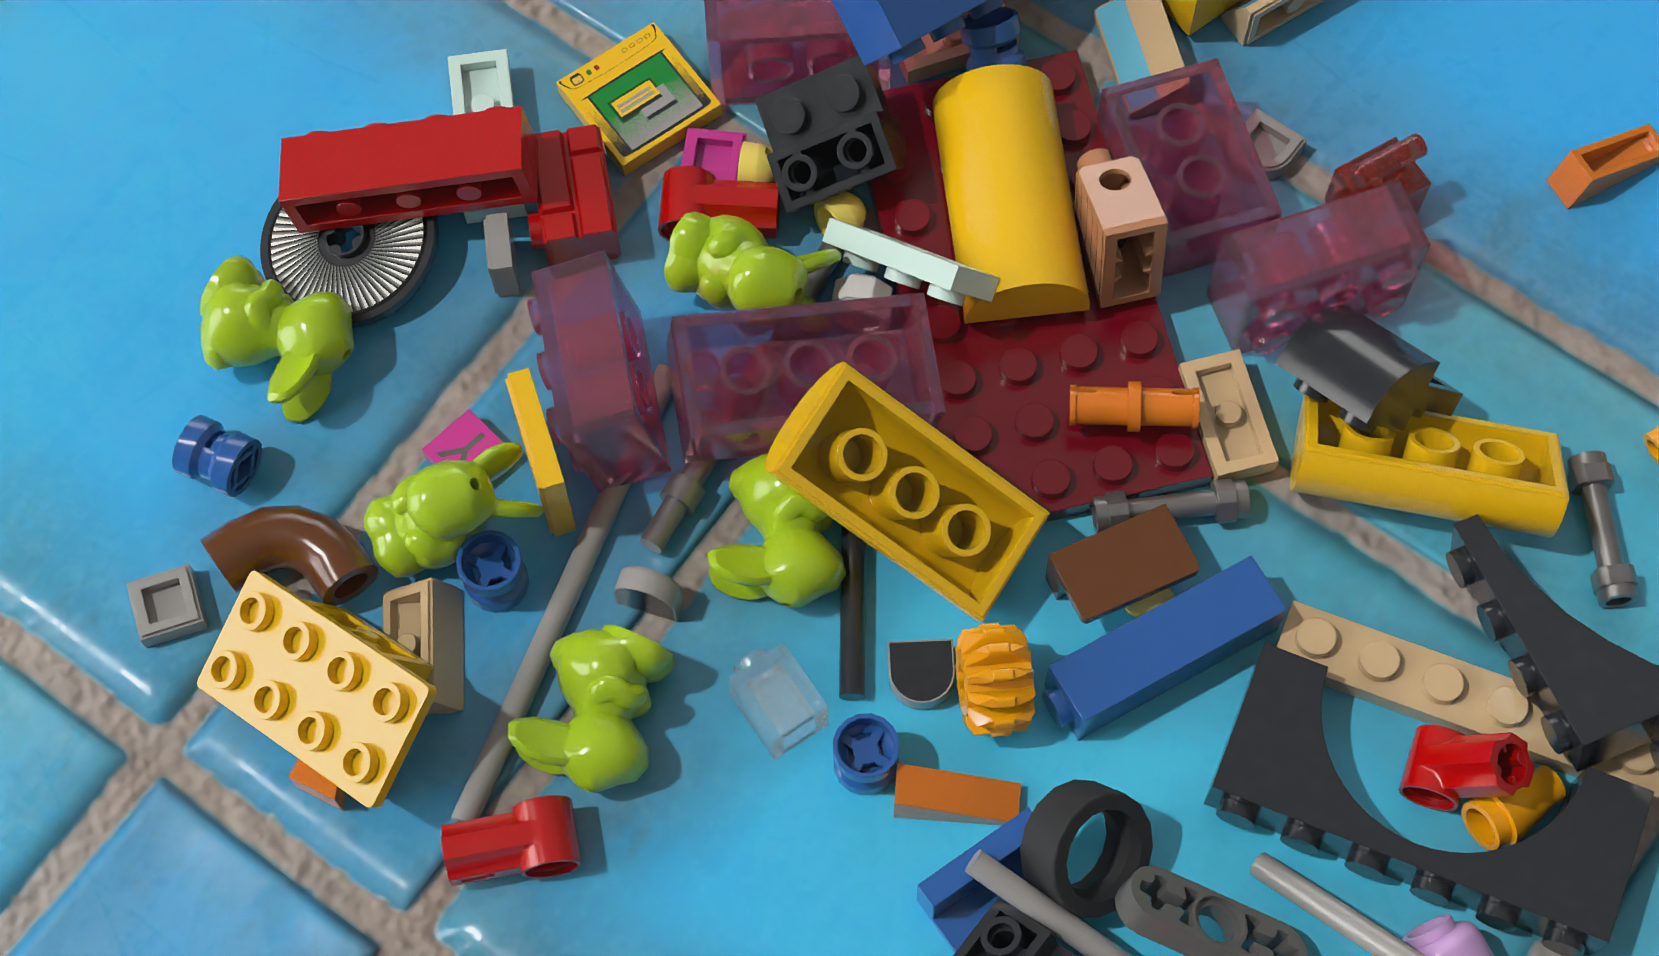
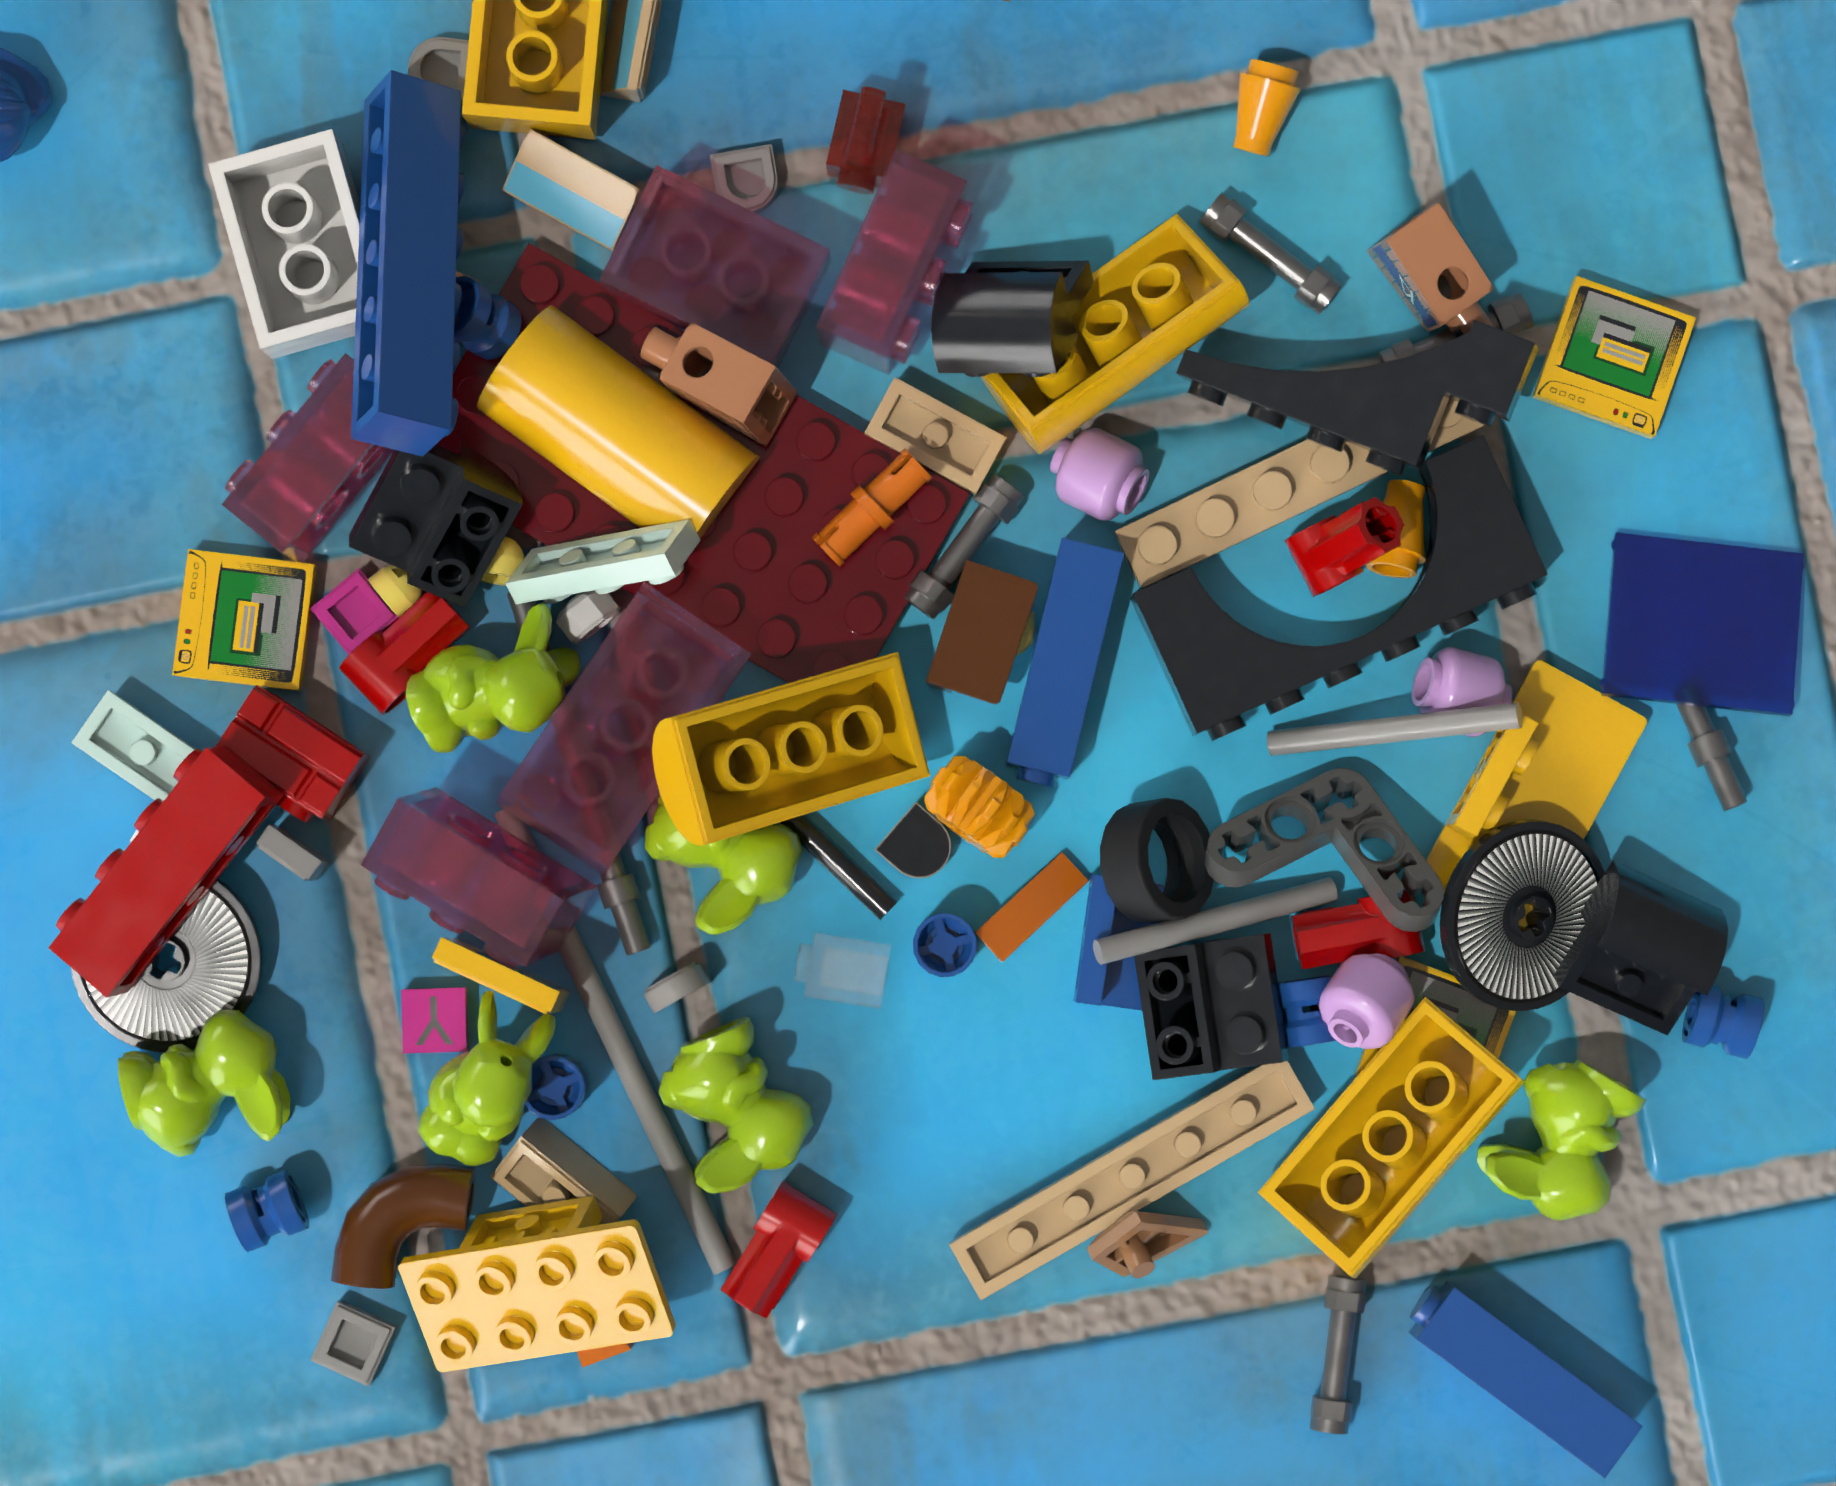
camera: 50 degrees left, 20 degrees up
none -> lavender head [1050,427,1150,521]

